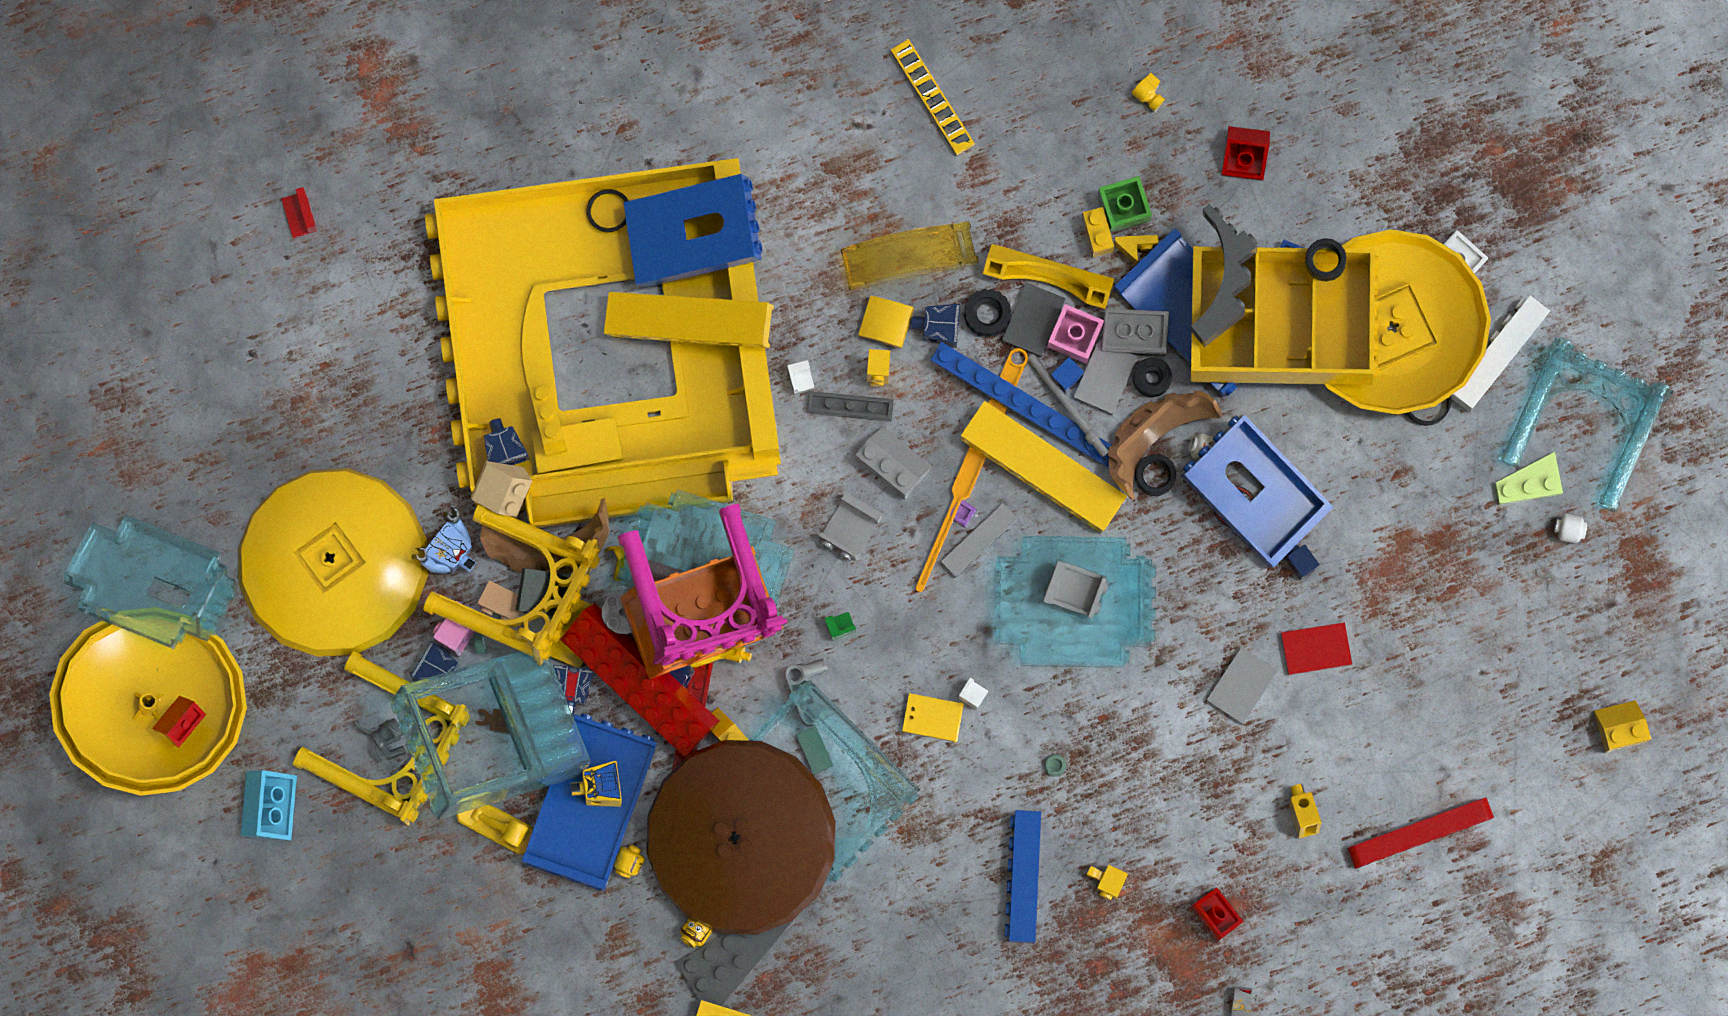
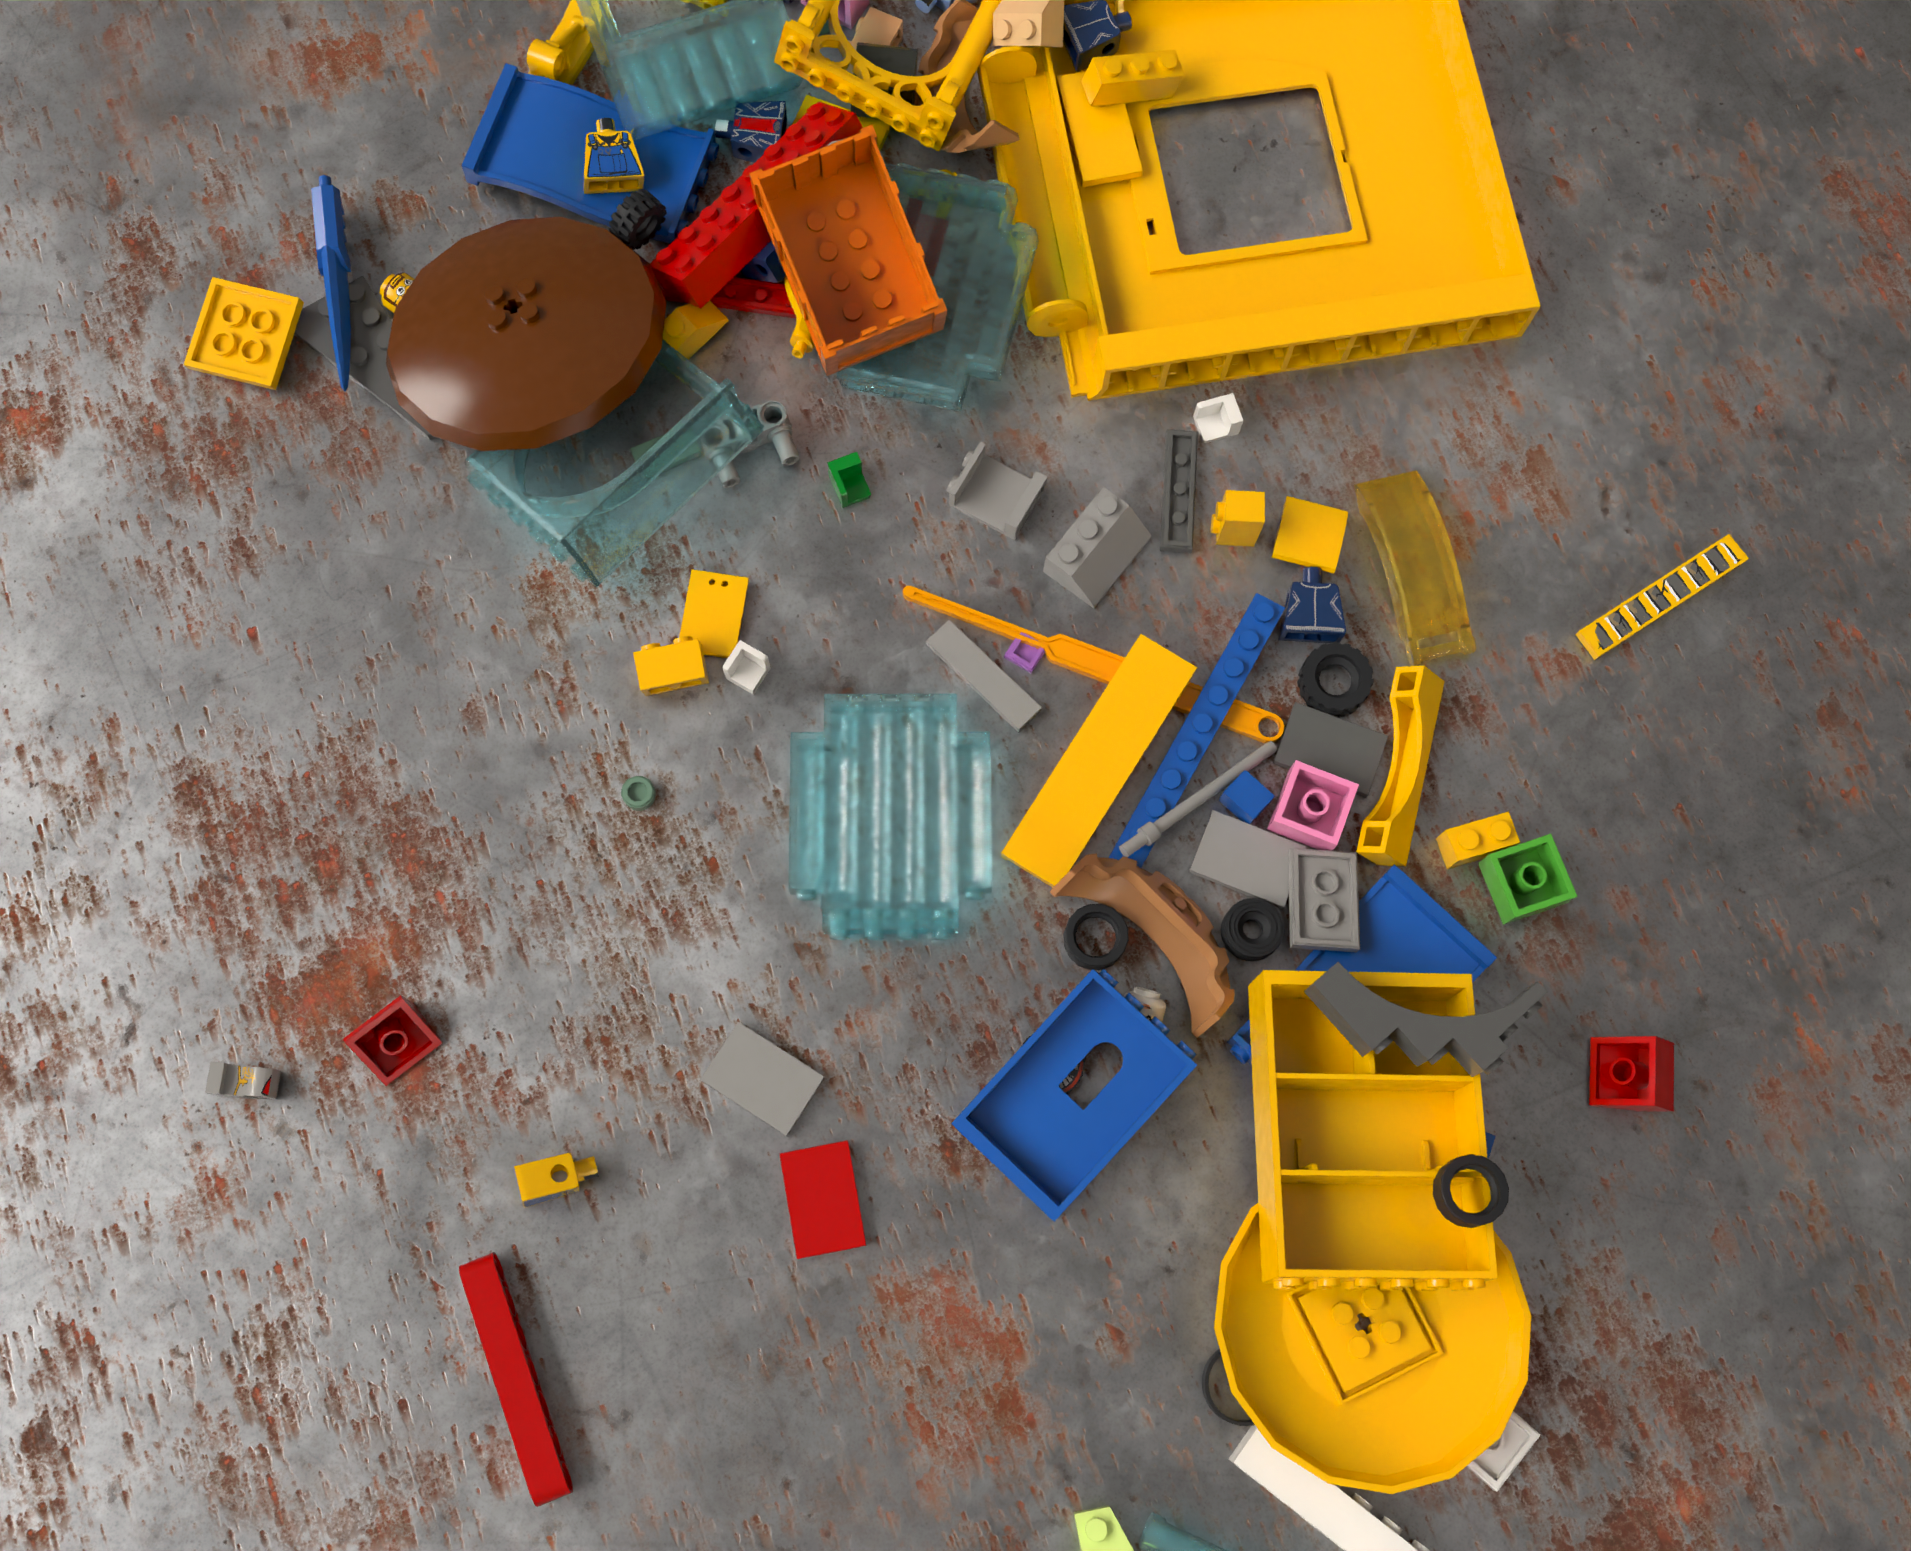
camera: 85 degrees right, 5 degrees down
black tyre [586,189,629,232] -> none
yellow tile [604,292,774,348] -> none
yellow head [614,844,645,878] -> none
dark pink arch [617,504,788,666] -> none
blue panel [623,174,763,288] -> none
blue brick [1005,810,1041,944] -> none
light grey panel [1043,559,1109,619] -> none
yellow brick [1087,864,1128,900] -> none
yellow slope [1114,235,1158,265] -> none
yellow piece [1131,73,1165,111] -> none
dark blue brick [1285,544,1320,580] -> none
none -> blue piece [311,175,351,391]
none -> black tyre [609,189,667,250]
none -> yellow brick [633,636,709,696]

